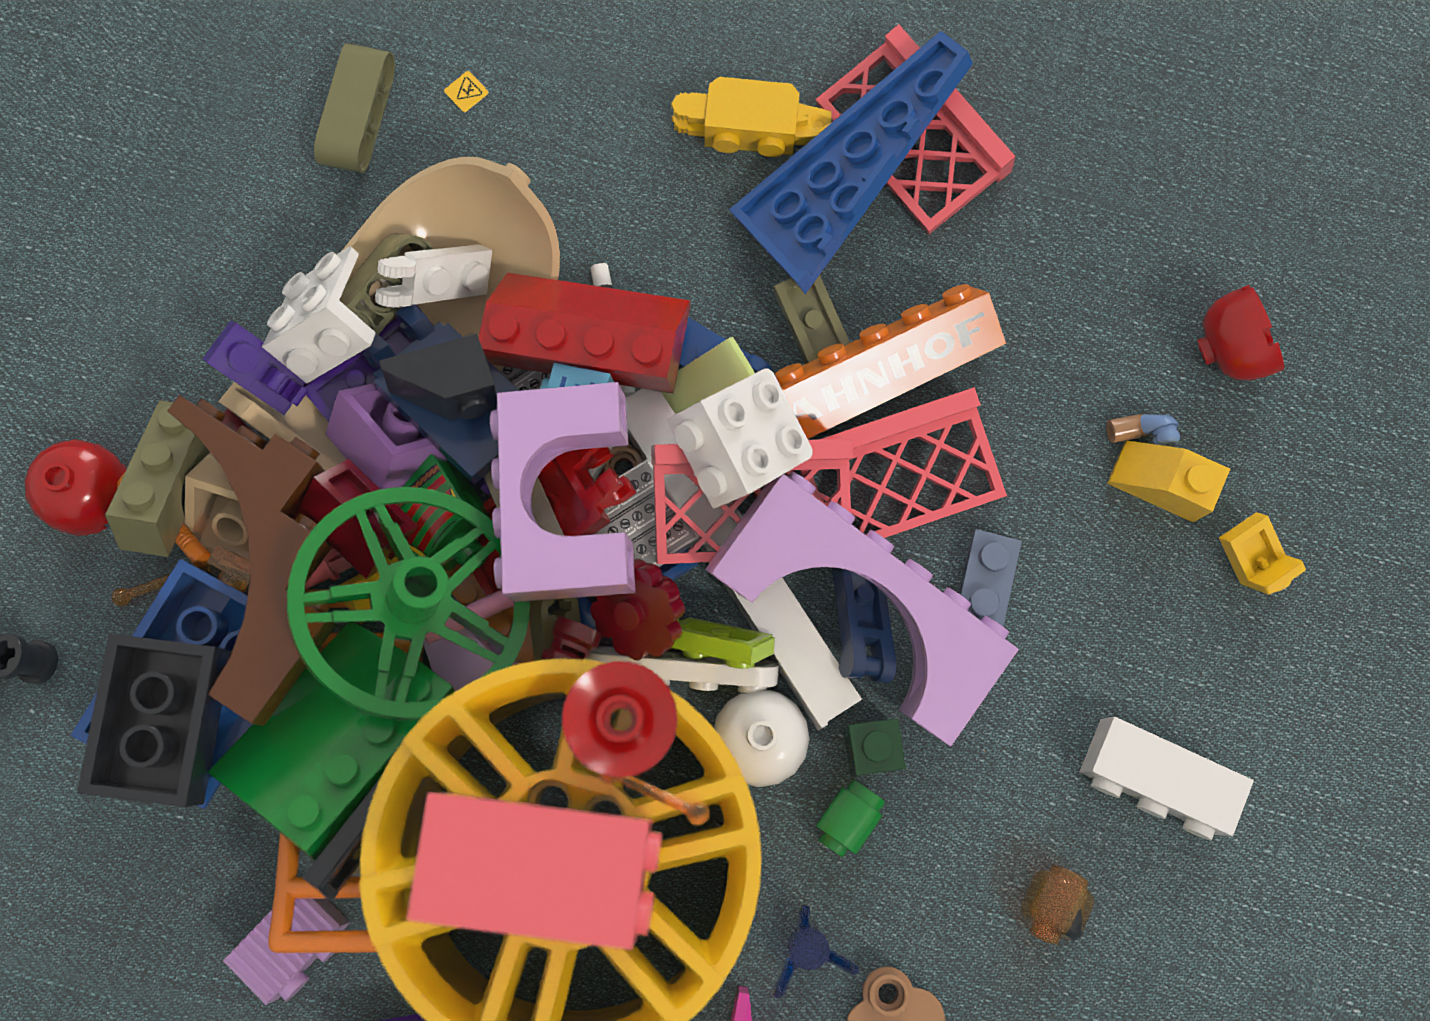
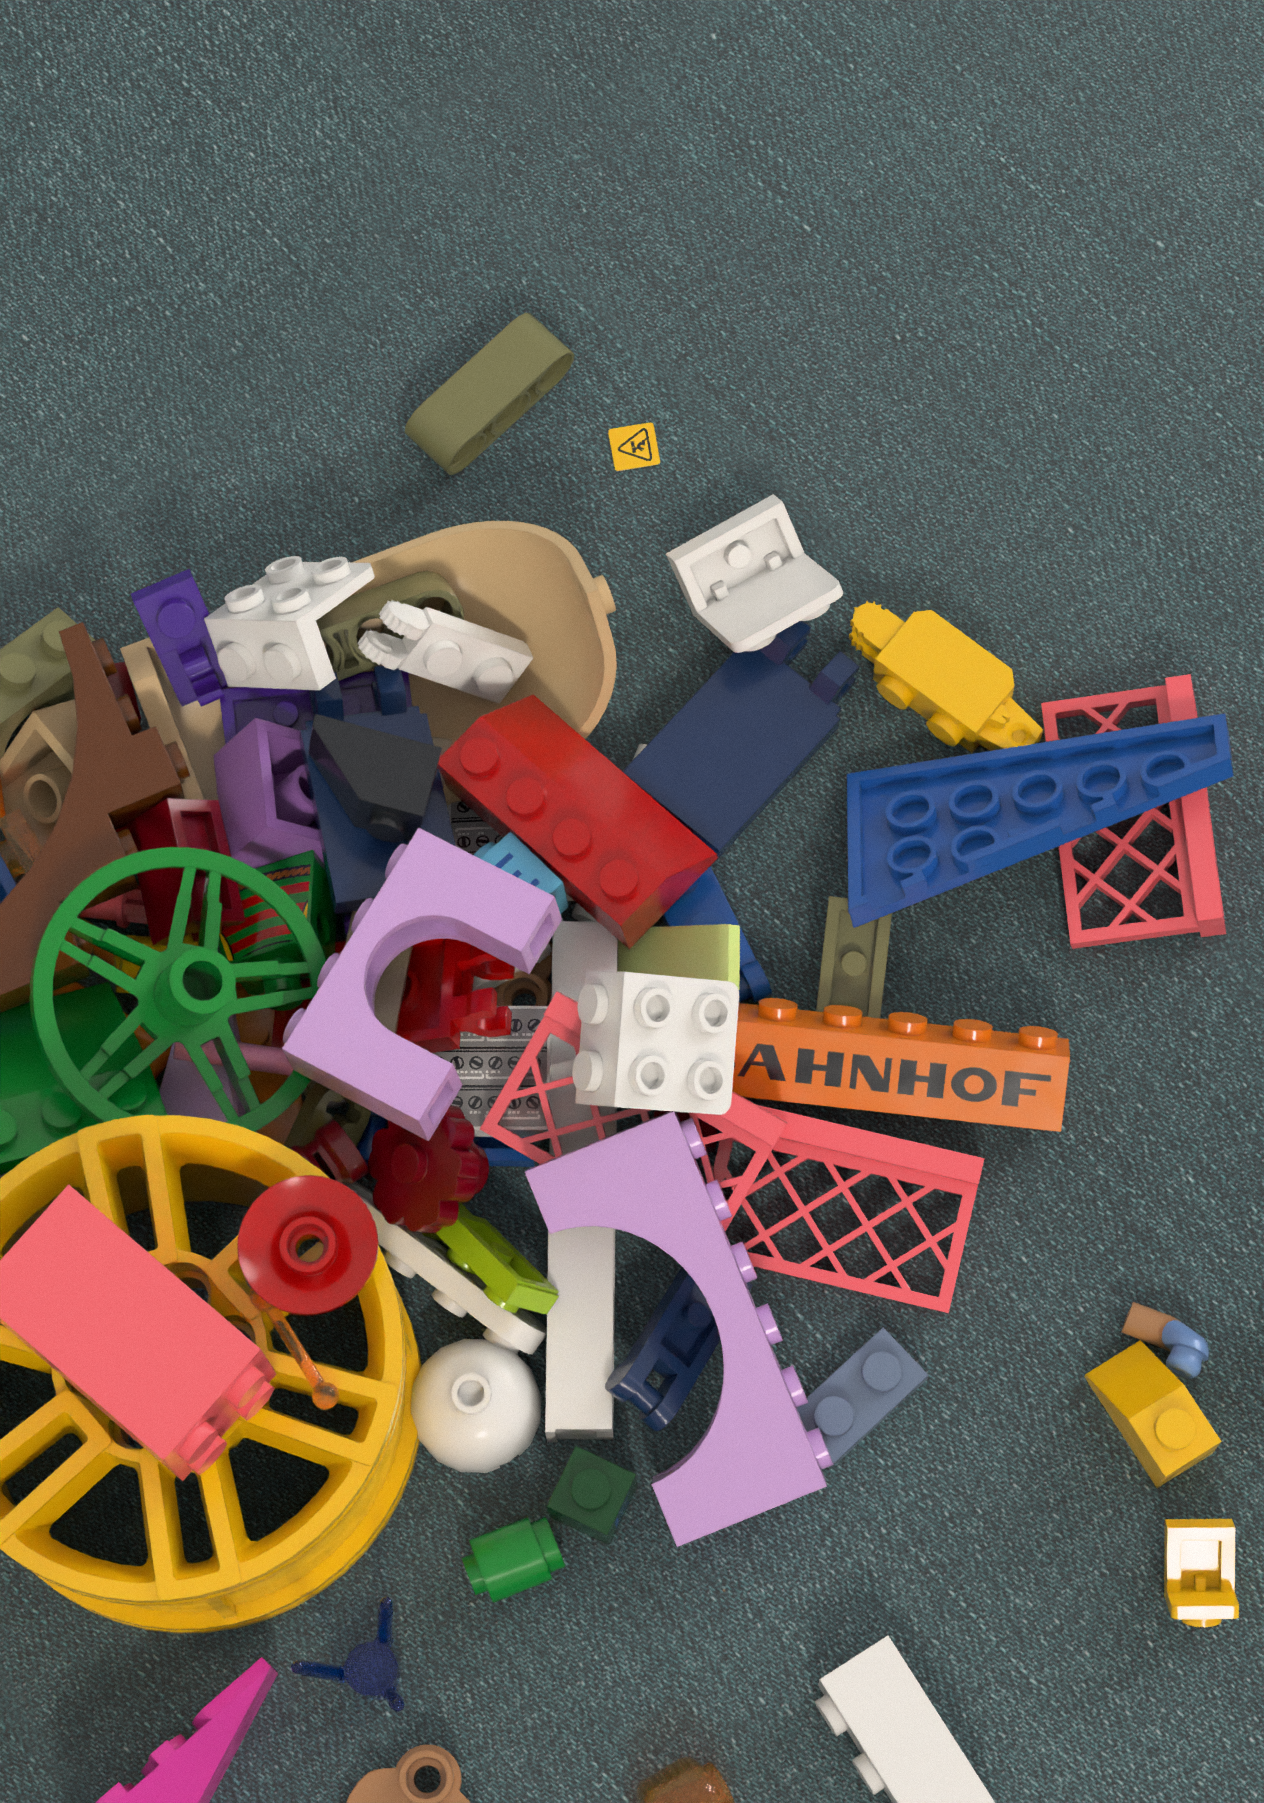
camera: 40 degrees right, 5 degrees down
none -> dark blue tile [622,621,859,860]
none -> white bracket [666,494,843,653]

